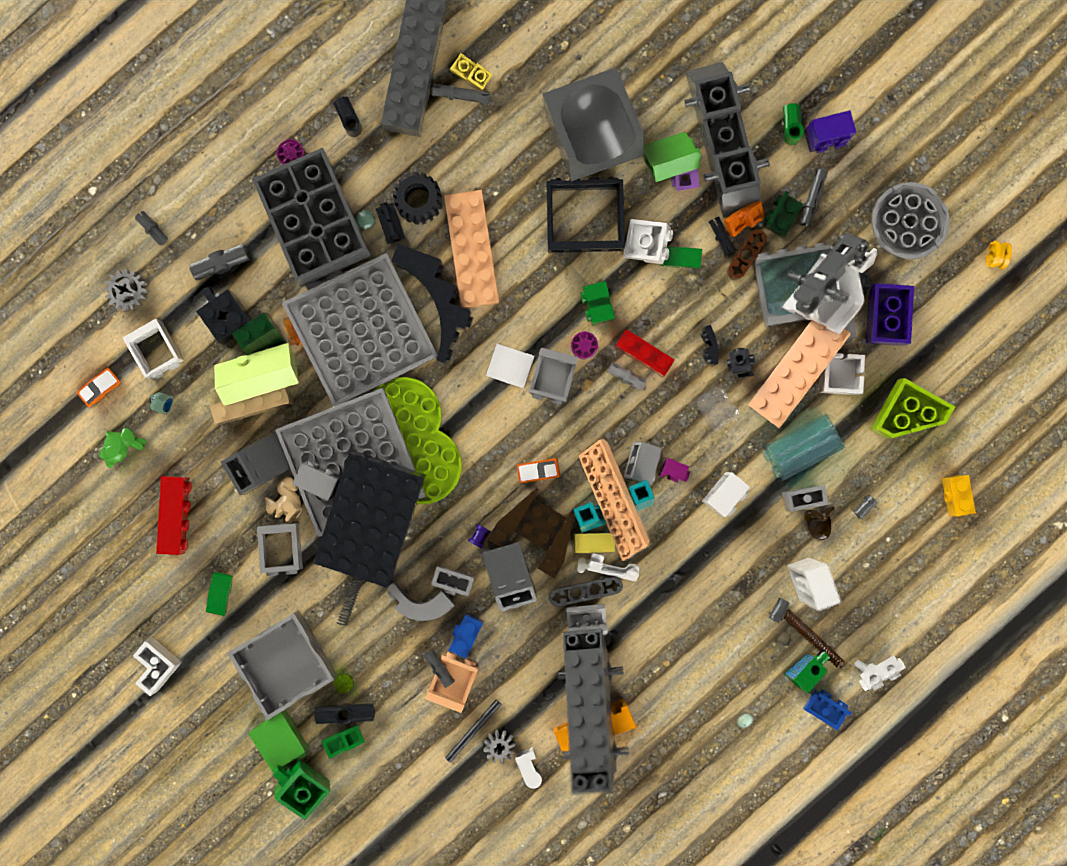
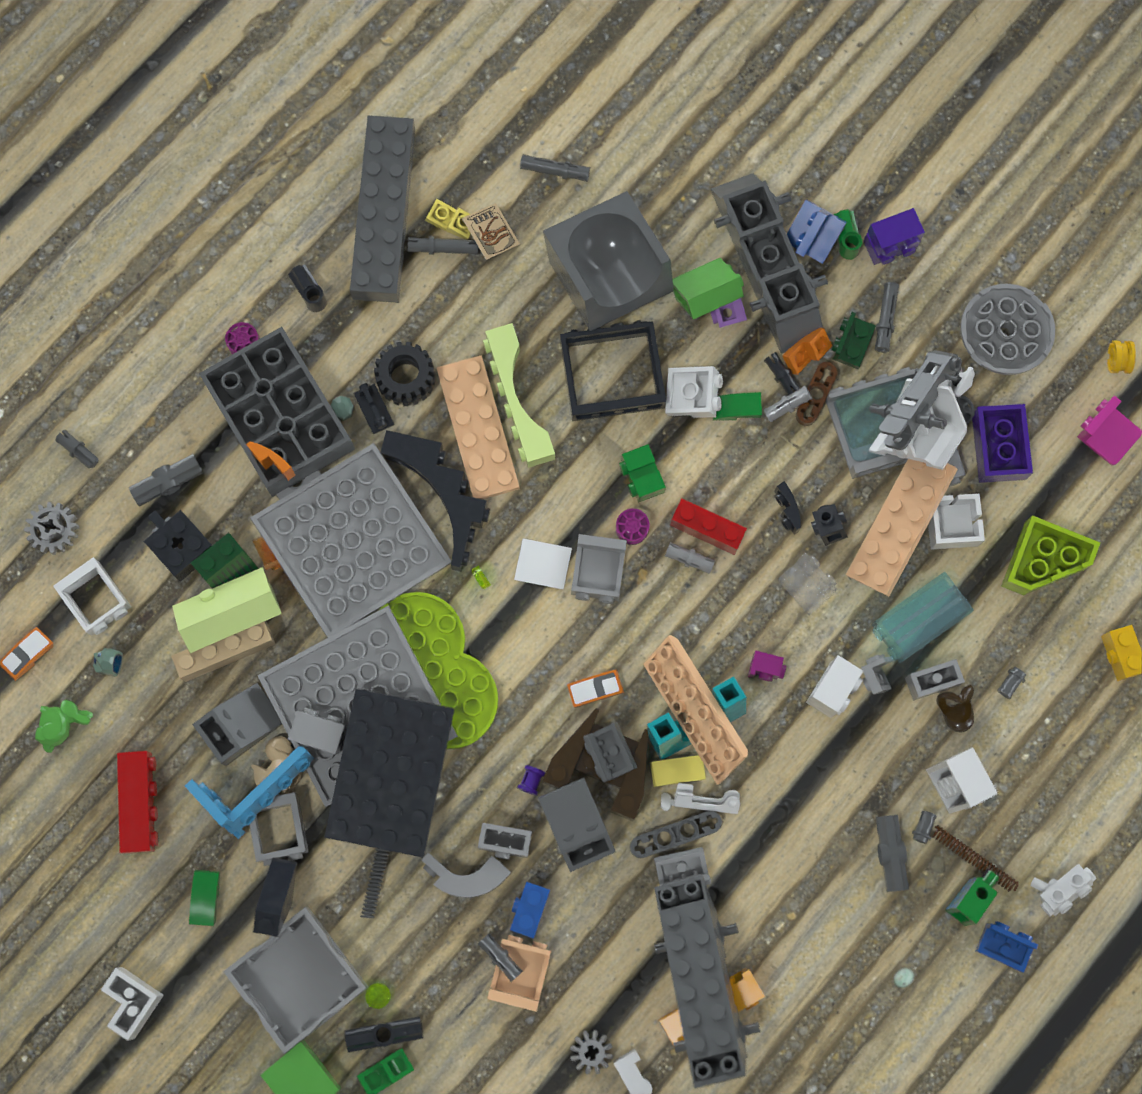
camera: 15 degrees left, 10 degrees down
black bar [445,699,501,763] -> none
light grey brick [623,442,662,485] -> none
none -> dark azure bracket [185,746,314,839]
none -> orange slope [246,441,296,481]
none -> black slope [253,858,297,937]
none -> sticker [462,203,520,260]
none -> clear neon green tile [471,565,491,590]
none -> yellowish green arch [483,323,555,468]
none -> dark grey pin [520,154,590,182]
none -> dark grey bracket [584,722,638,782]
none -> light grey pin [764,386,812,423]
none -> bracket [787,200,847,264]
none -> light grey bracket [861,654,894,695]
none -> dark grey piece [876,815,909,892]
none -> dark pink bracket [1077,395,1142,466]

